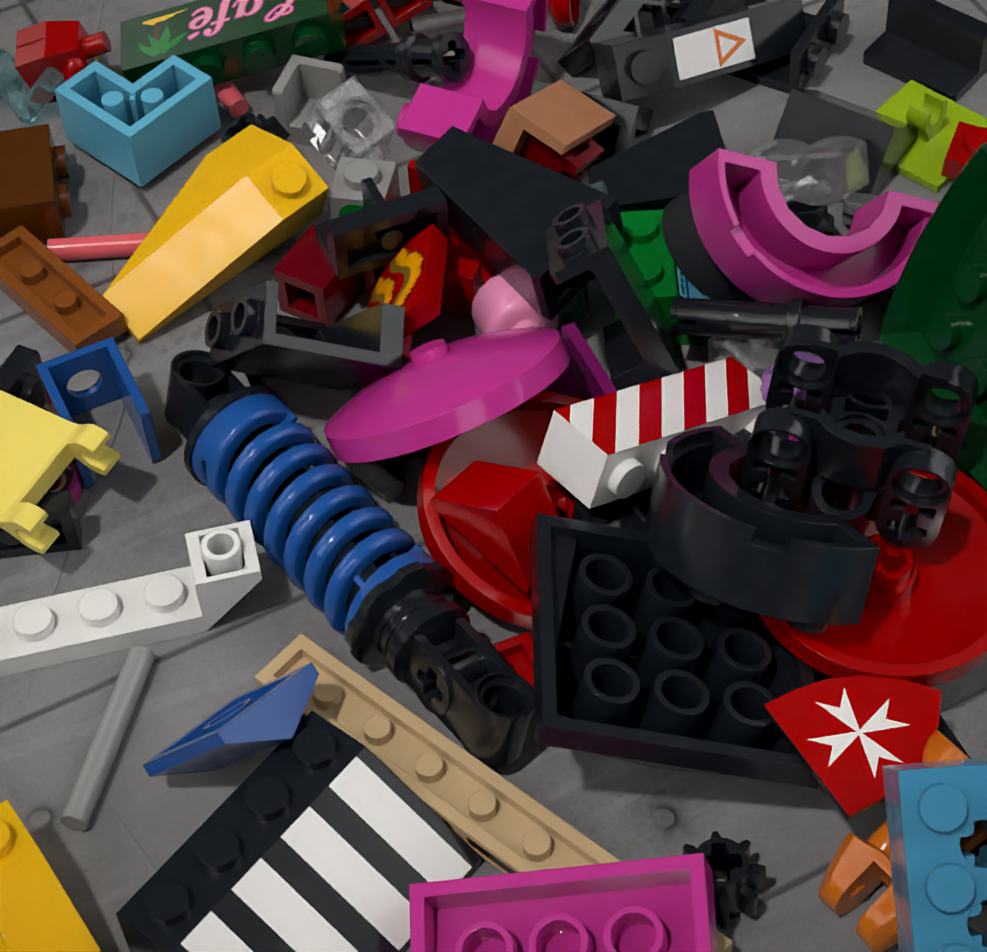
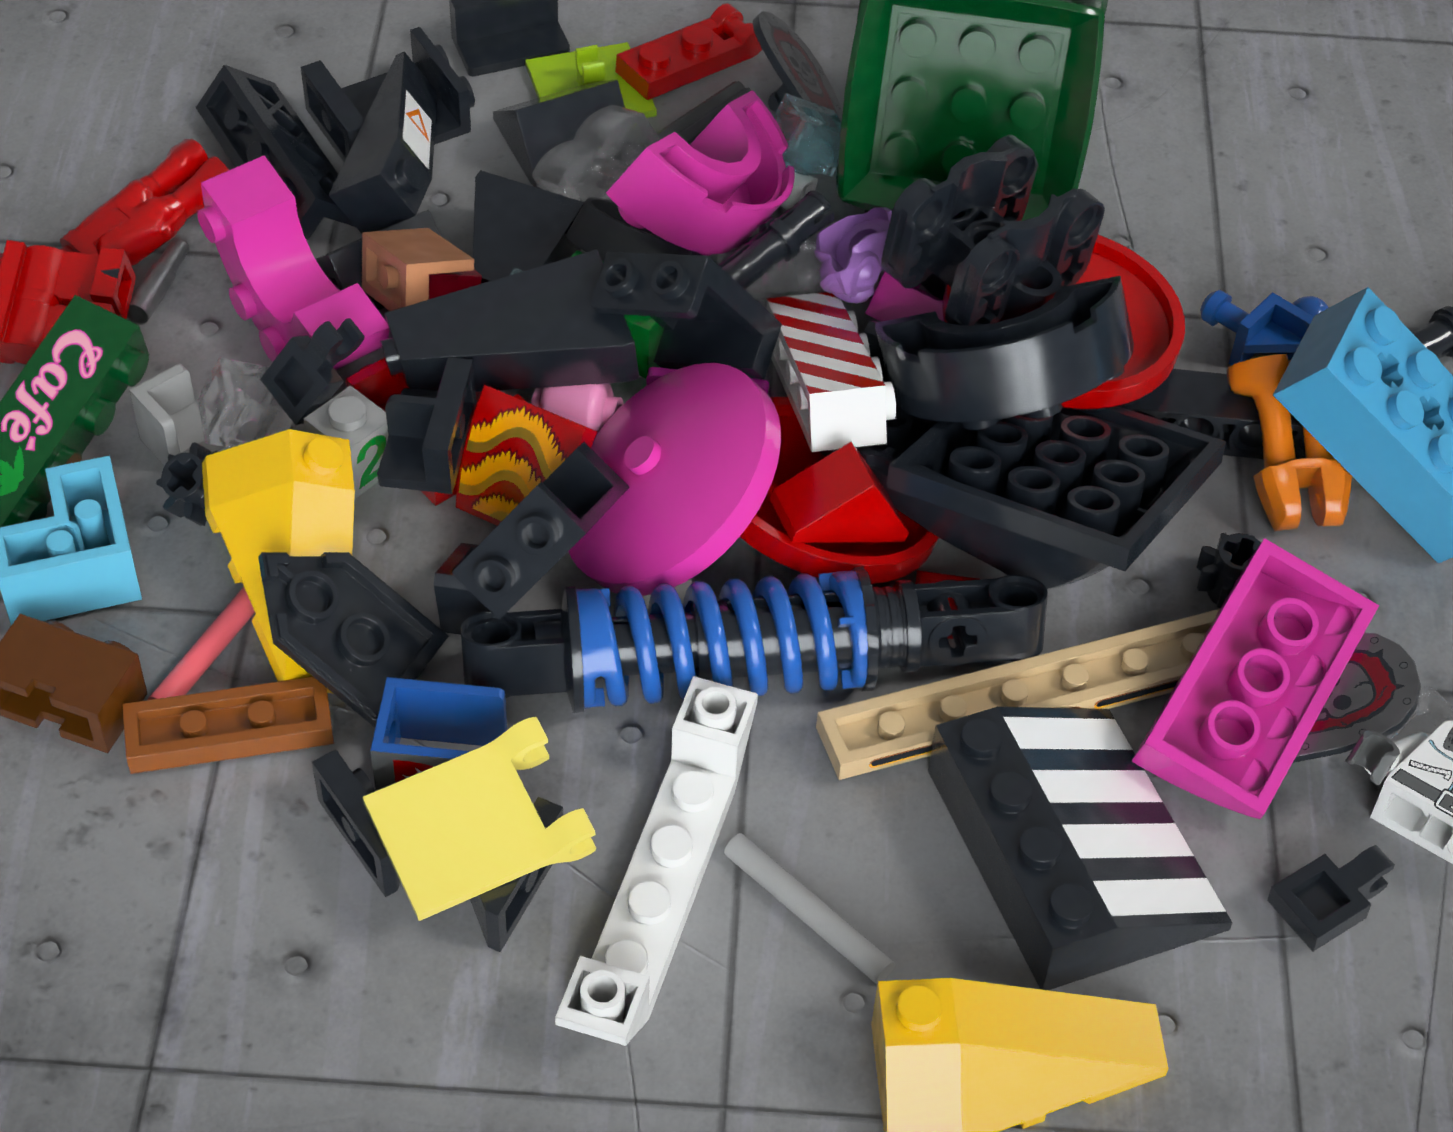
camera: 65 degrees left, 0 degrees up
blue slope [143,662,319,777] -> none
dark red brick [273,224,366,327] -> none
black pin [324,32,471,83] -> none
red shield [763,675,942,820] -> none
none -> black tile [258,552,449,727]
none -> black plate [260,318,365,425]

